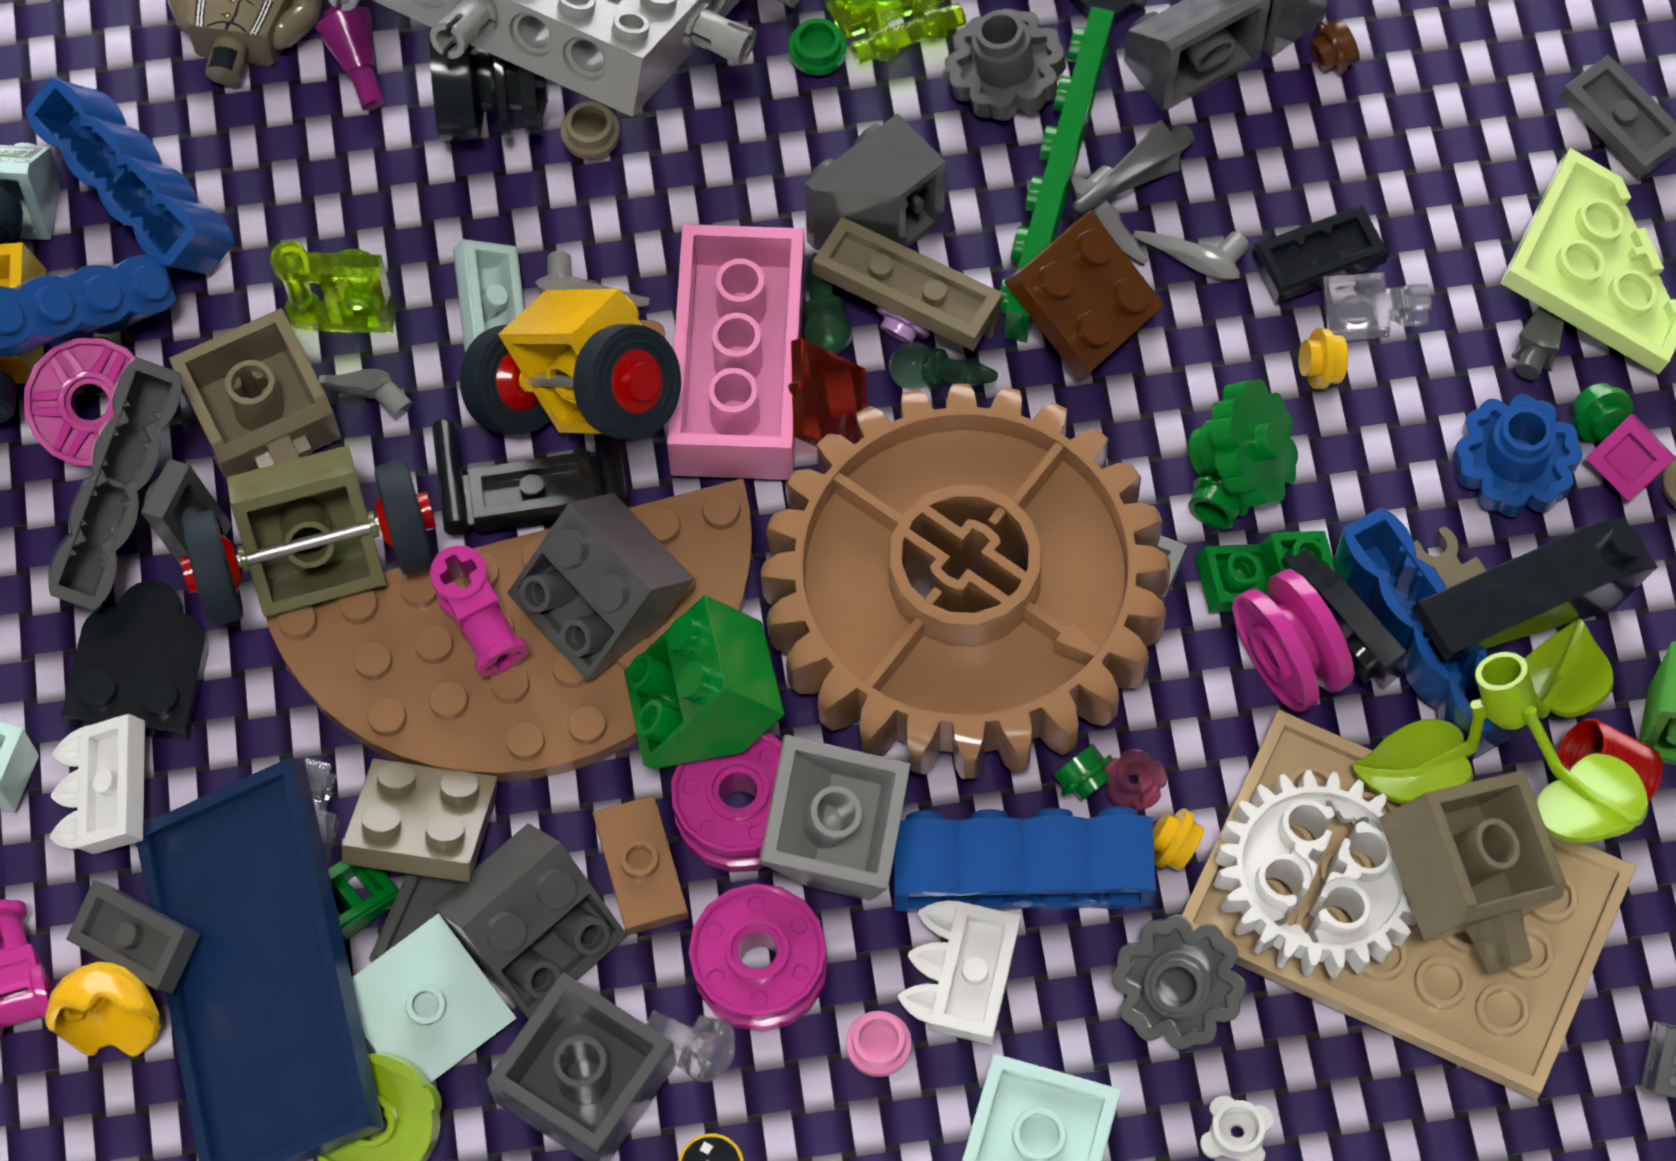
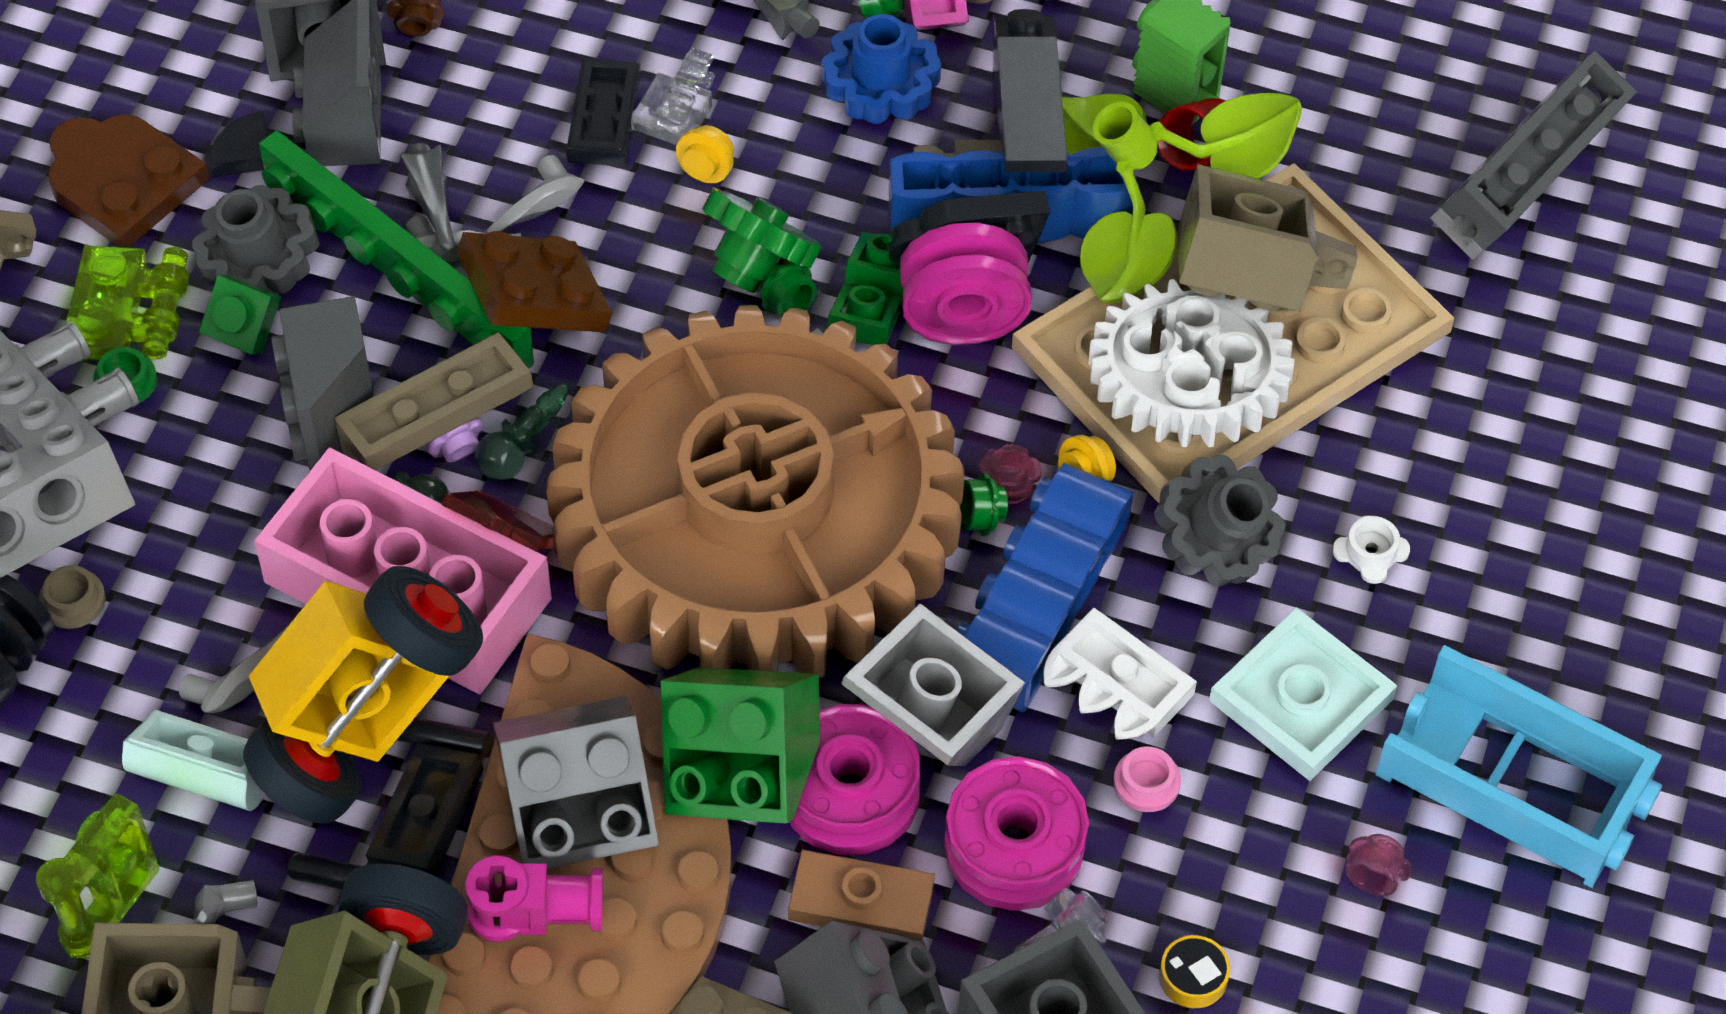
camera: 65 degrees left, 10 degrees down
none -> green plate [199,275,282,355]

